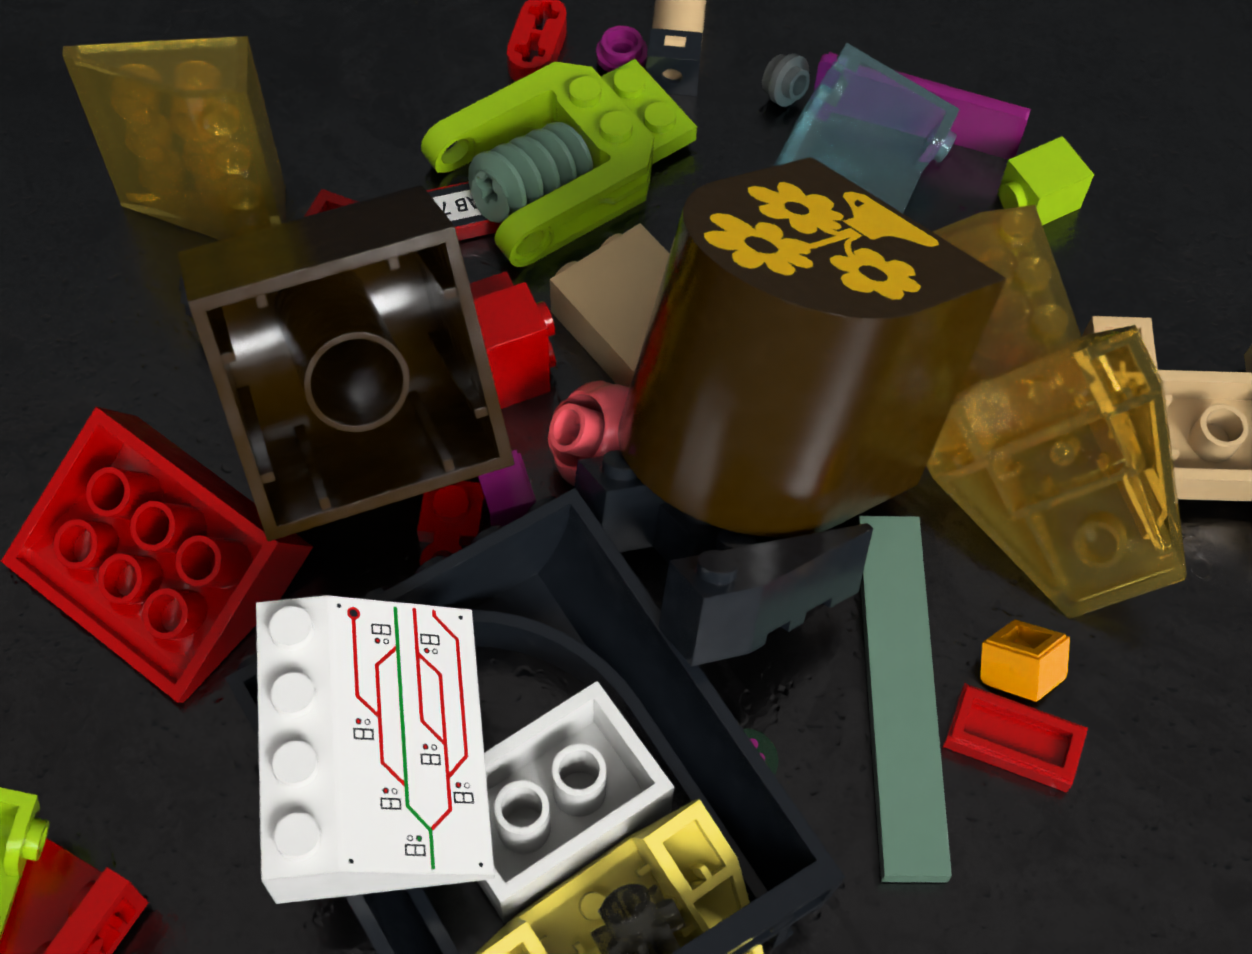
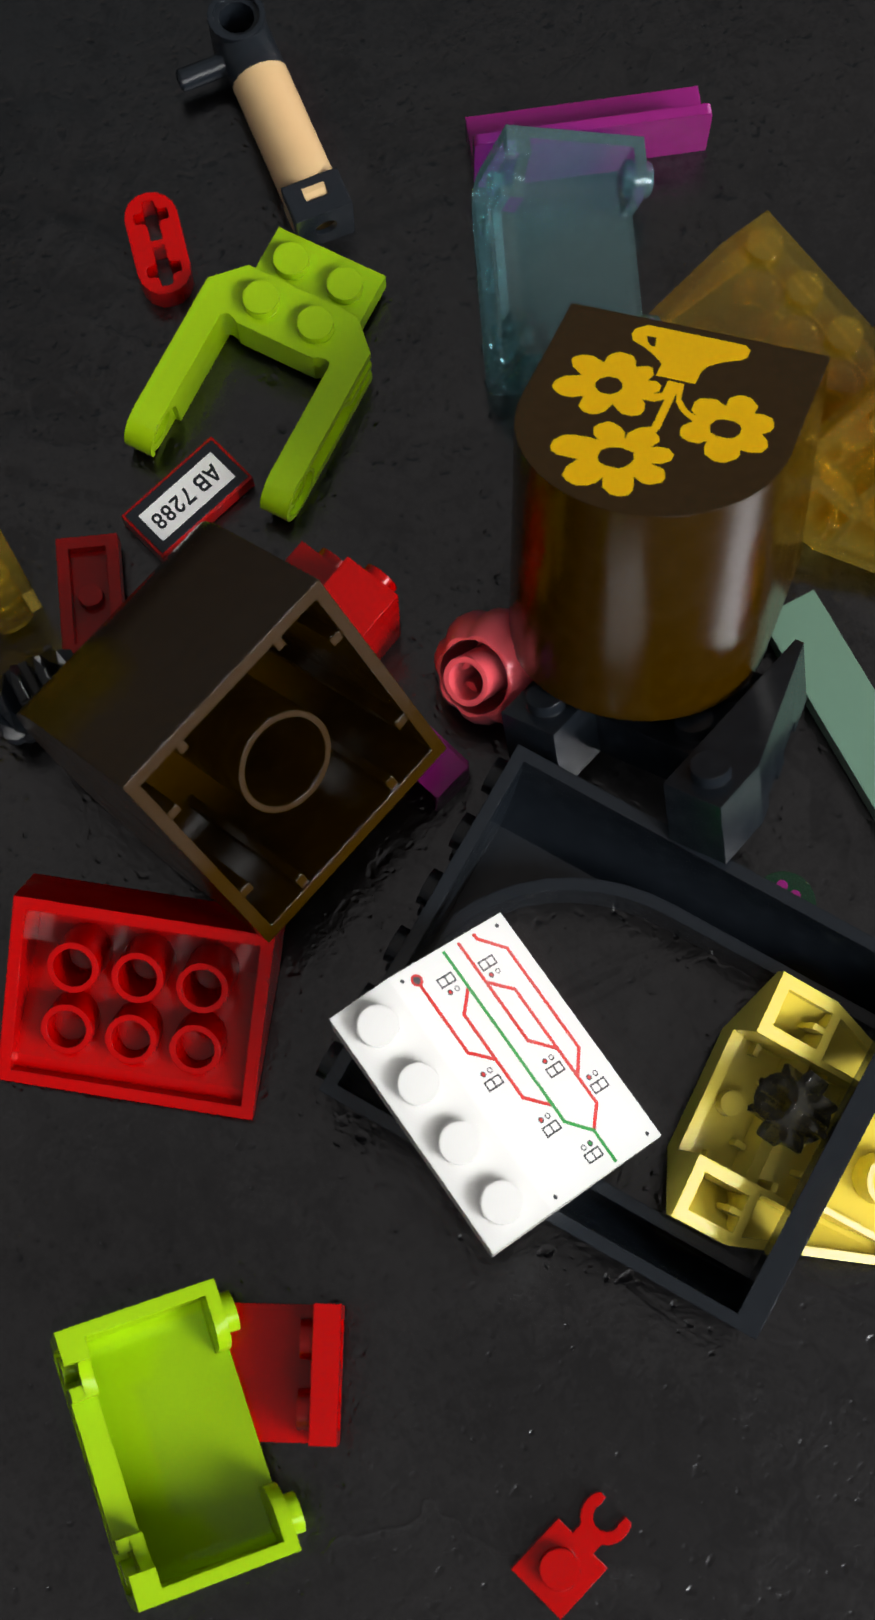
camera: 25 degrees left, 15 degrees up
red plate [417,481,486,566] -> none
sand green piece [468,122,593,223] -> none
white brick [477,681,674,924] -> none
tan brick [550,223,670,388] -> none
magenta plate [596,26,648,72] -> none
dark grey plate [762,53,810,107] -> none
lime brick [997,136,1094,232] -> none

